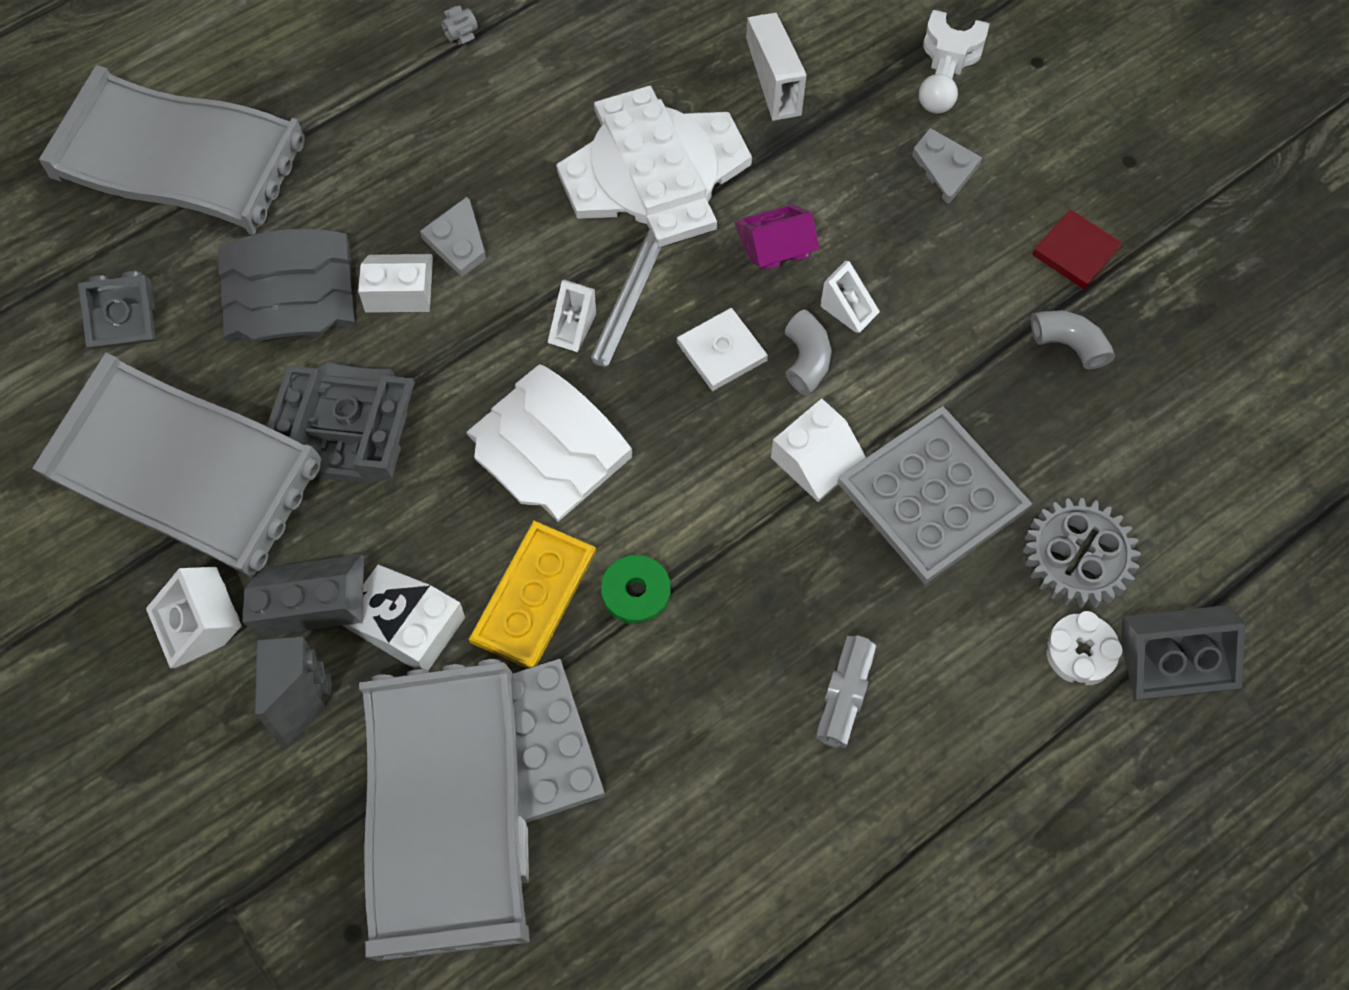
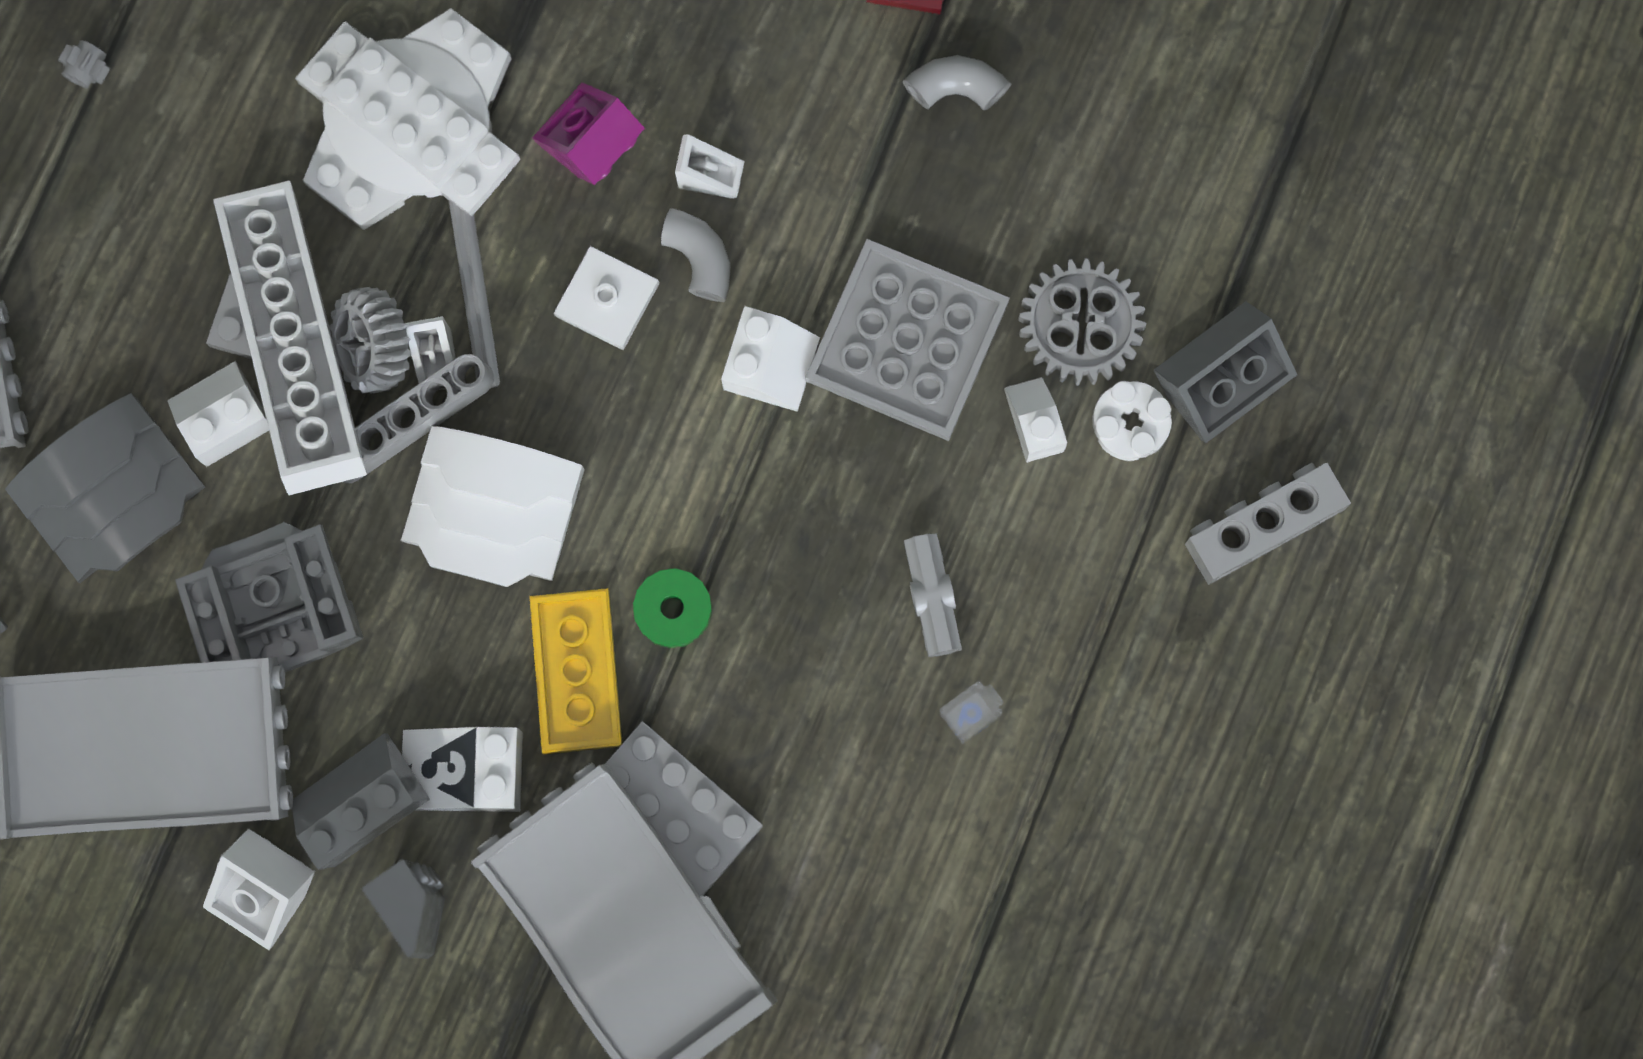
camera: 25 degrees left, 15 degrees up
none -> white brick [213,181,367,495]
none -> light grey gear [329,287,411,393]
none -> light grey beam [343,354,494,483]
none -> clear brick [939,680,1003,744]
none -> white slope [1004,377,1067,463]
none -> light grey brick [1185,463,1351,585]

